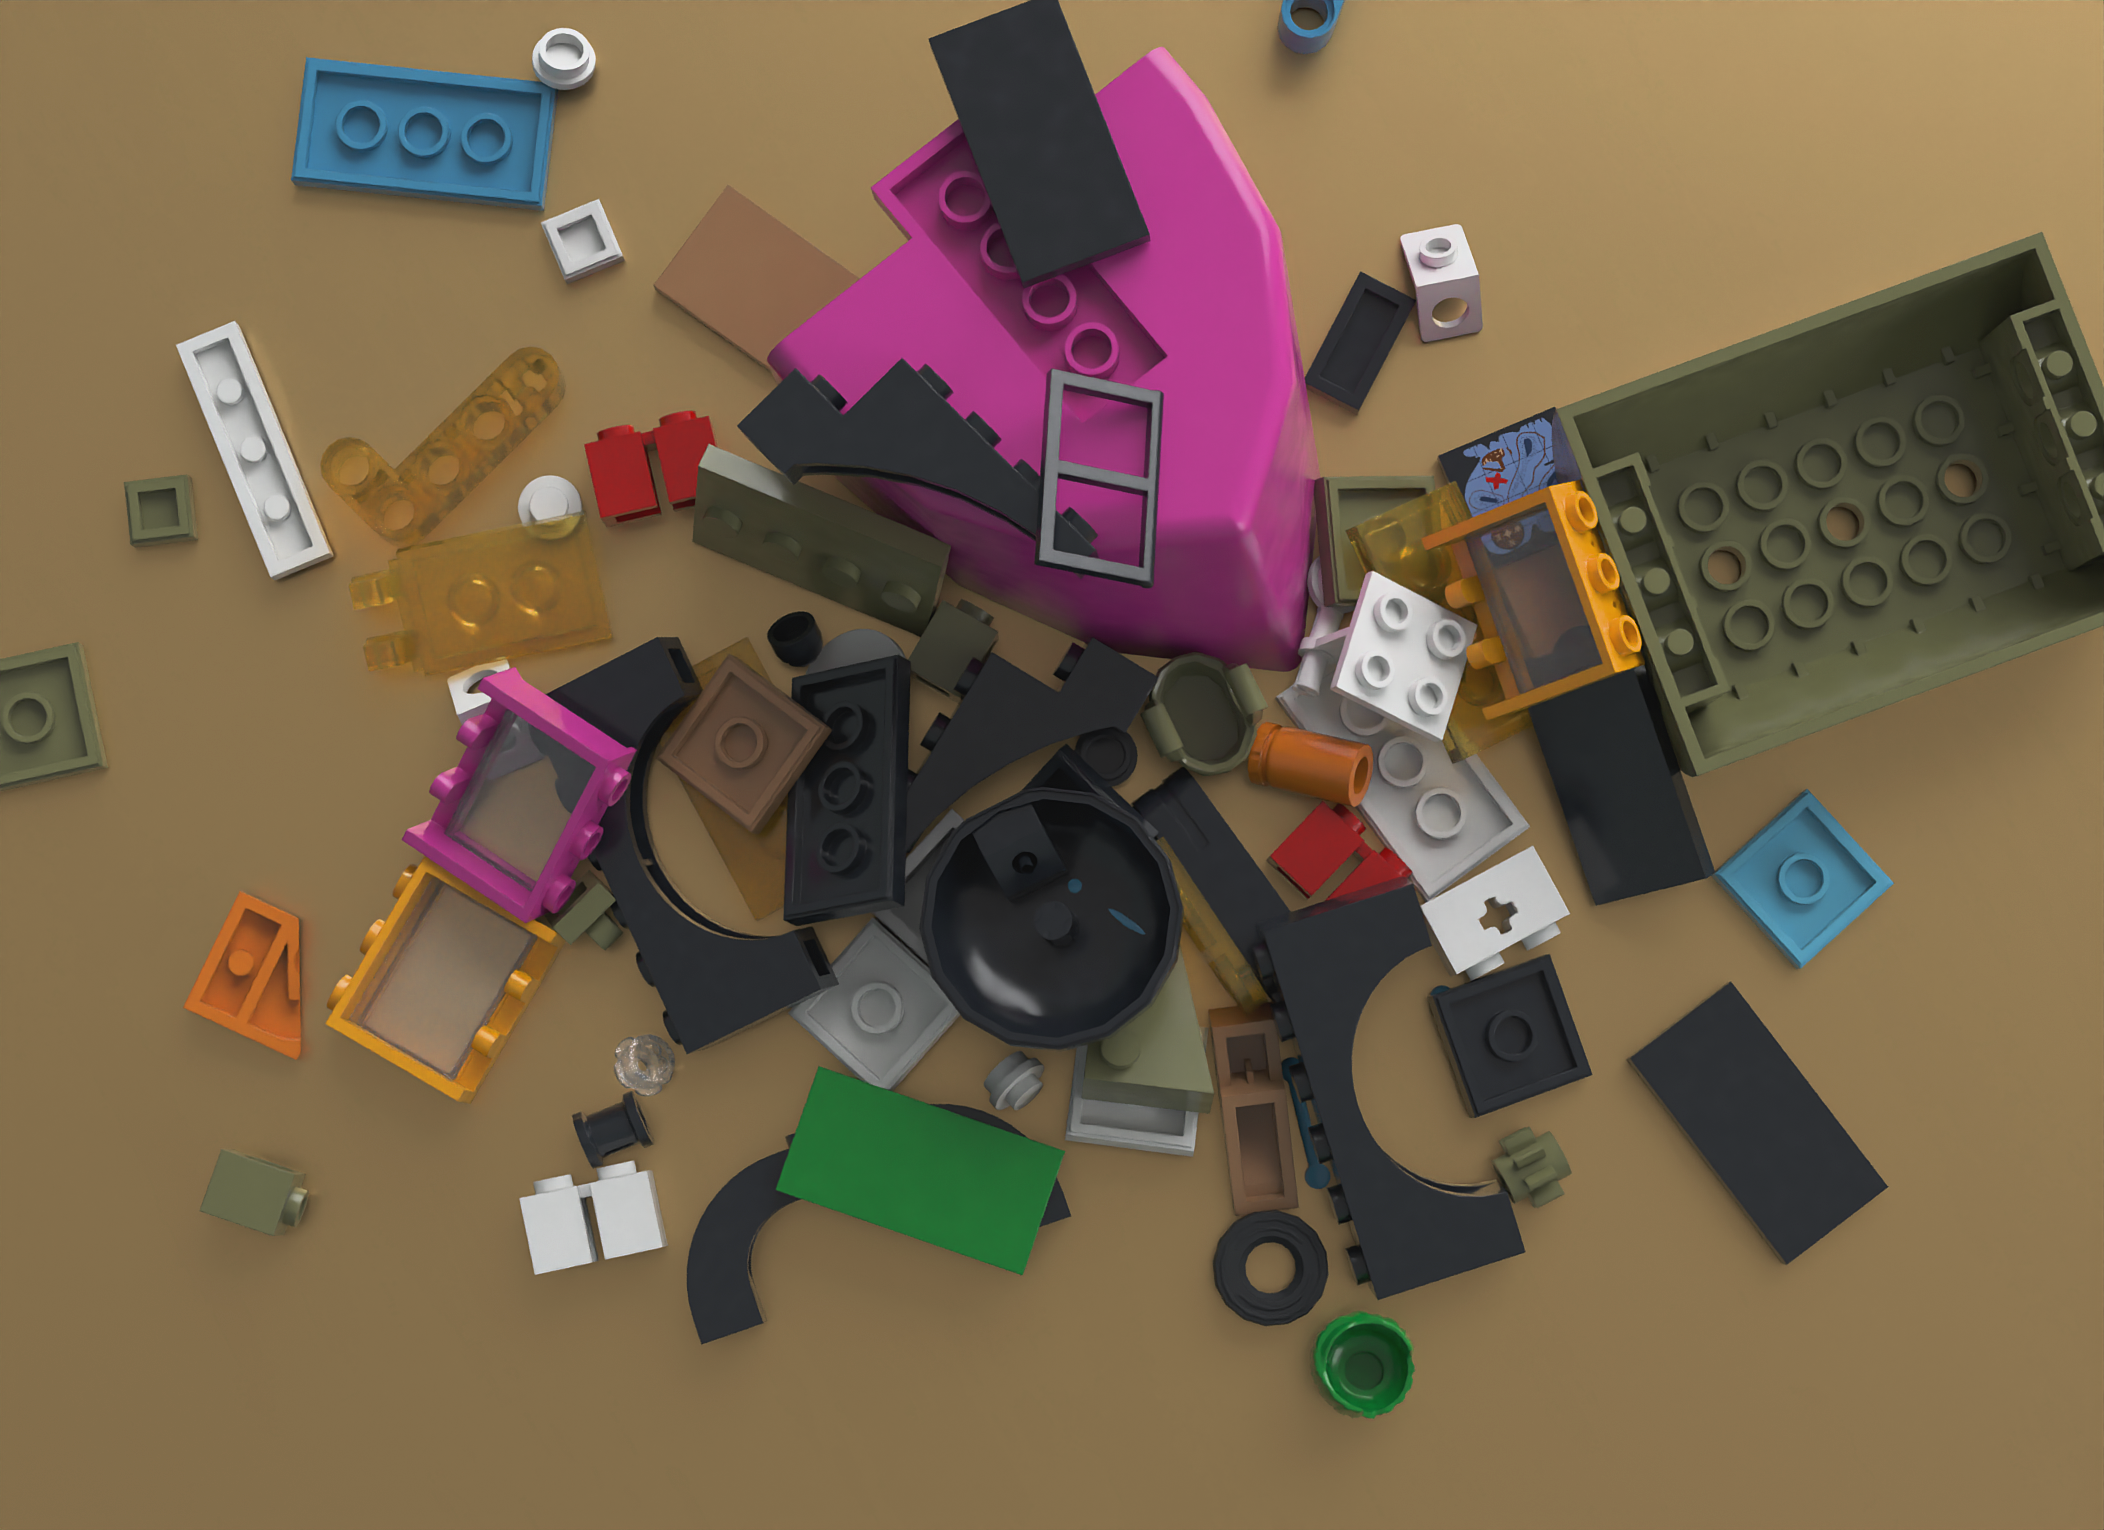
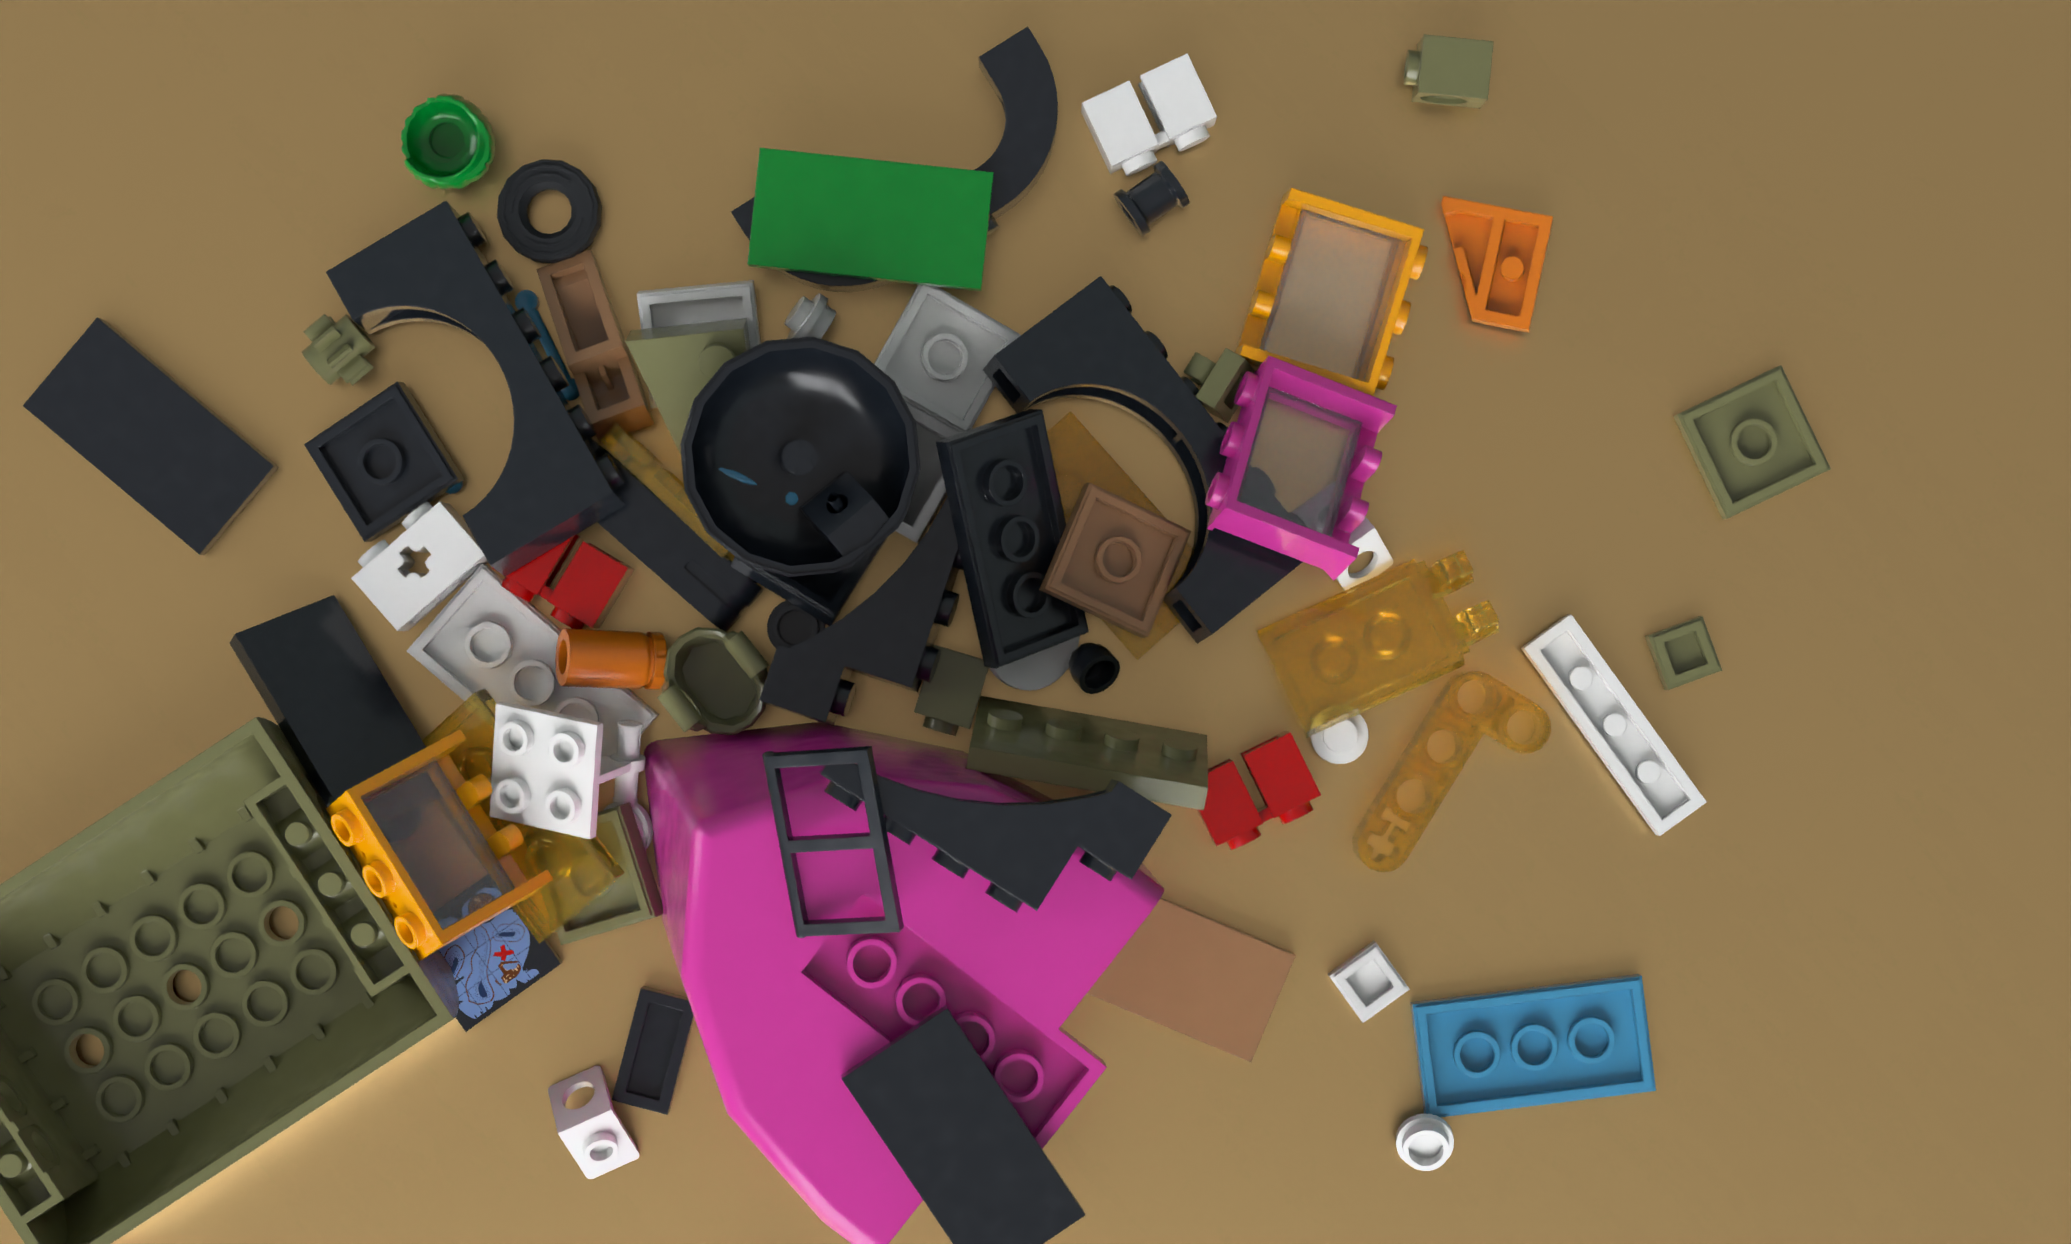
camera: 170 degrees right, 5 degrees up
clear plate [614,1034,675,1096] -> none
medium azure tile [1711,789,1894,969] -> none

